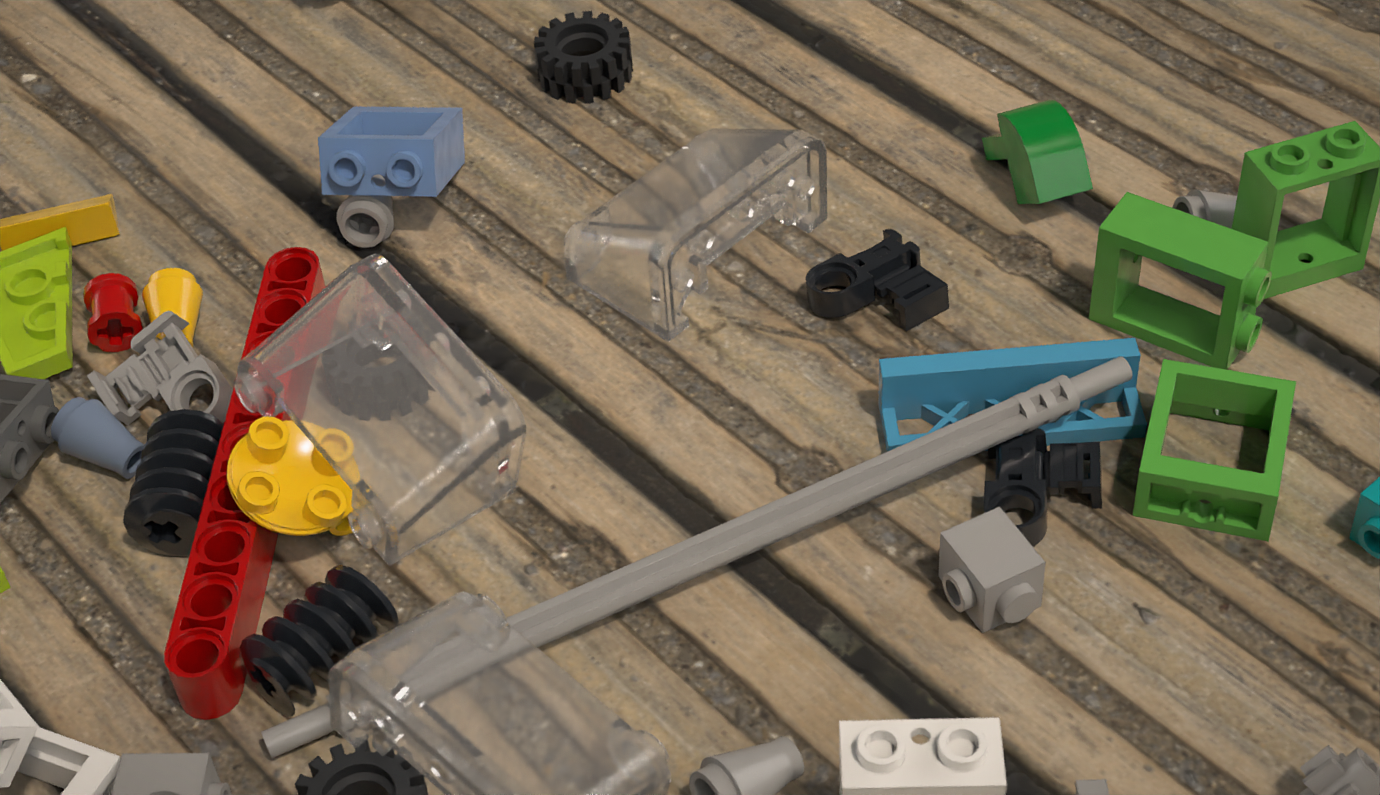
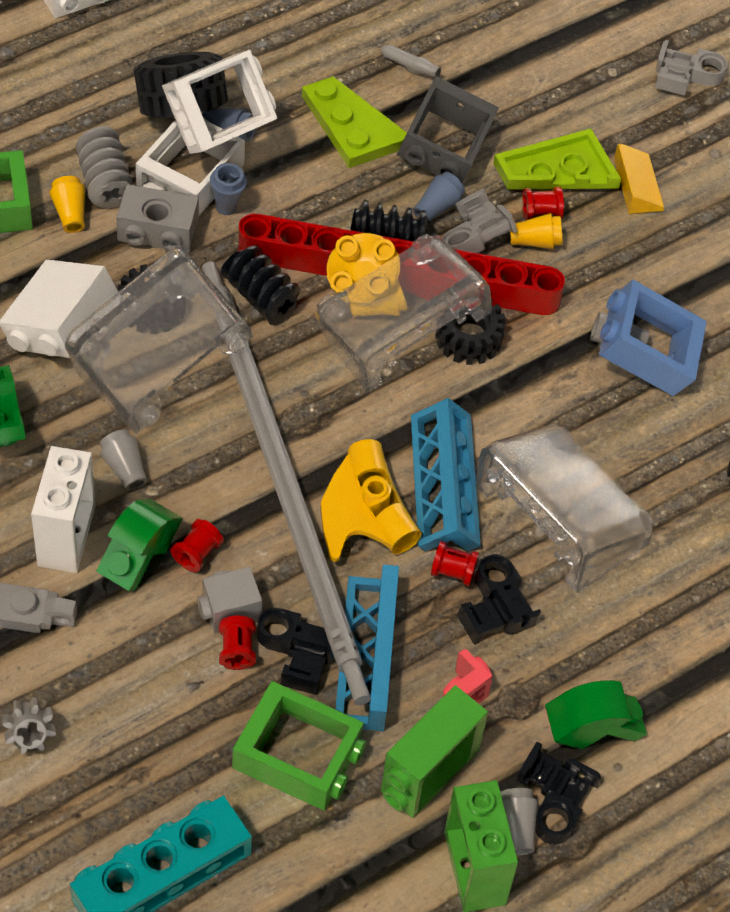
camera: 90 degrees right, 10 degrees up
none -> green brick [96,499,183,591]
none -> red bush [171,519,224,572]
none -> sand blue cone [210,163,247,215]
none -> red bush [219,615,256,670]
none -> yellow pin [320,439,422,562]
none -> dark azure fence [411,398,481,552]
none -> red bush [430,541,480,586]
none -> coral bracket [443,649,493,704]
none -> black piece [517,741,601,845]

